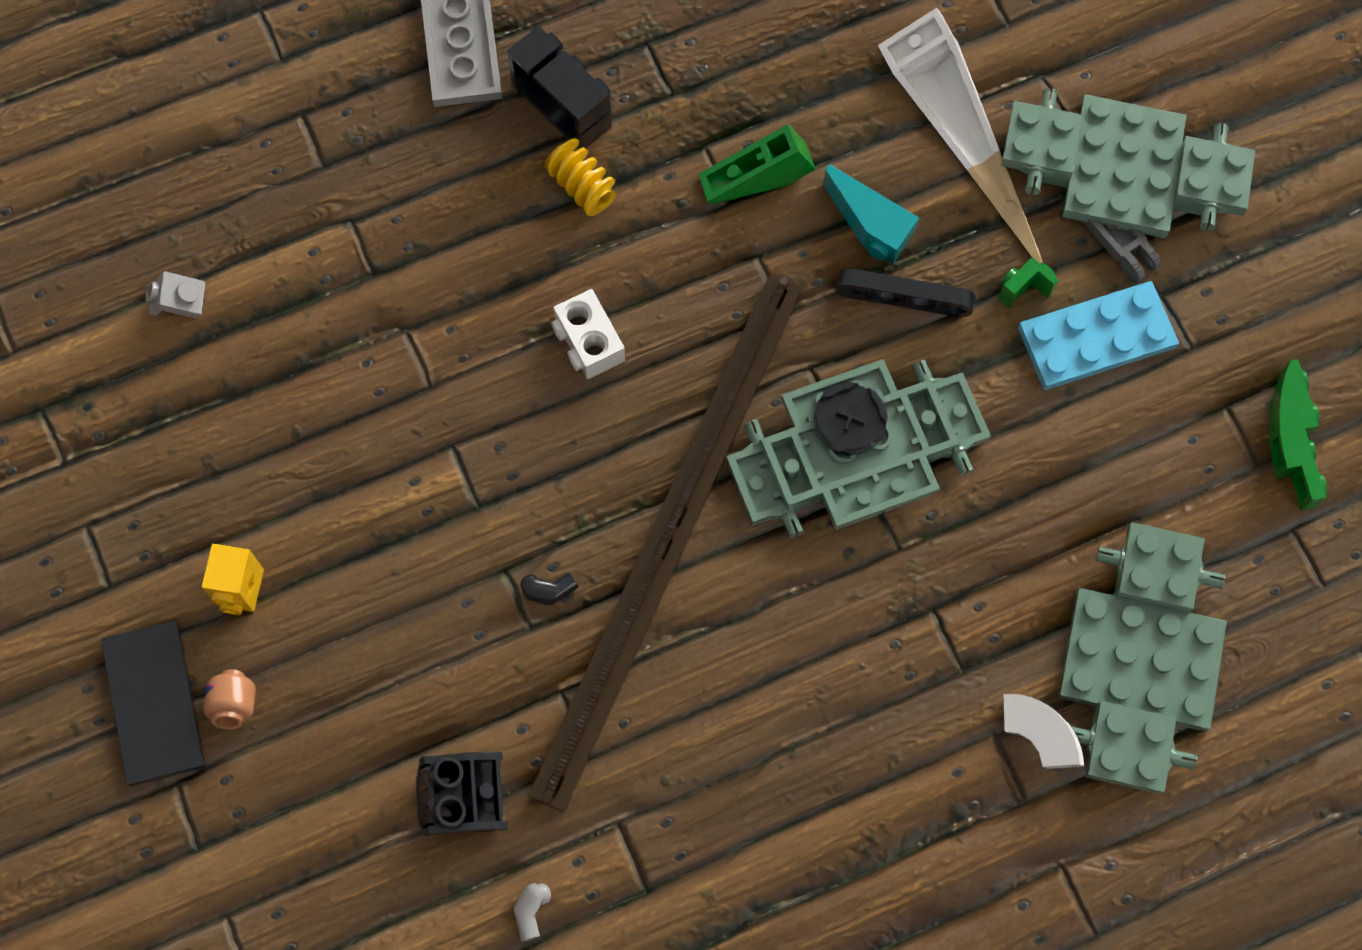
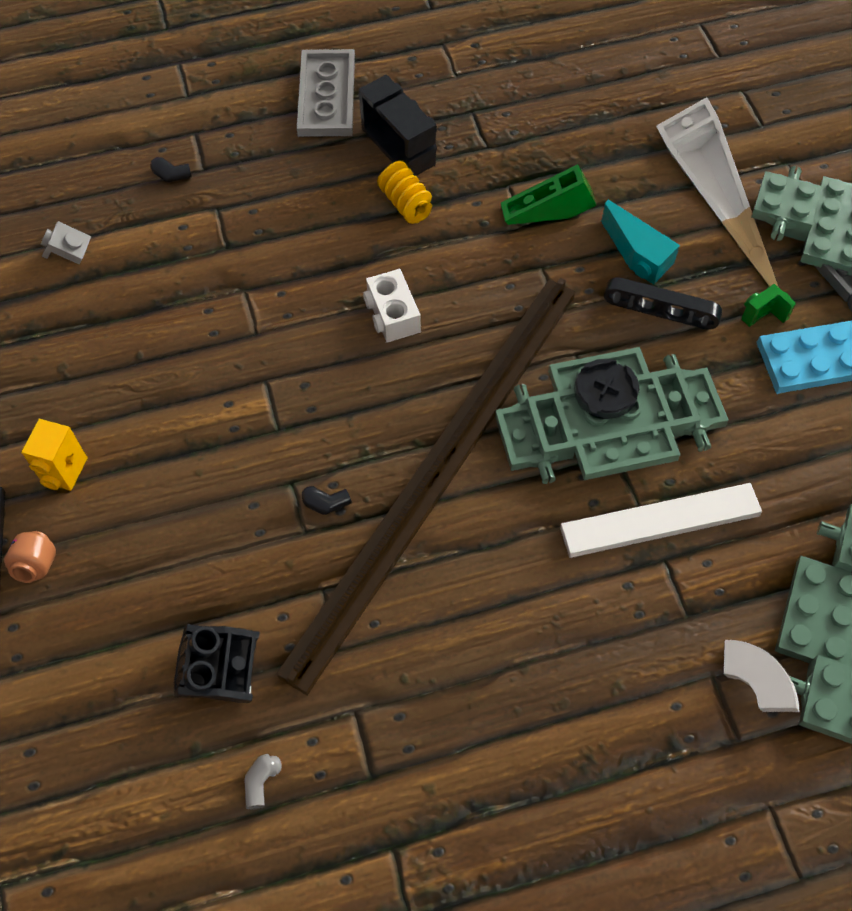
camera: 10 degrees right, 10 degrees down
none -> black arm [150,157,192,182]
none -> white tile [560,483,762,558]

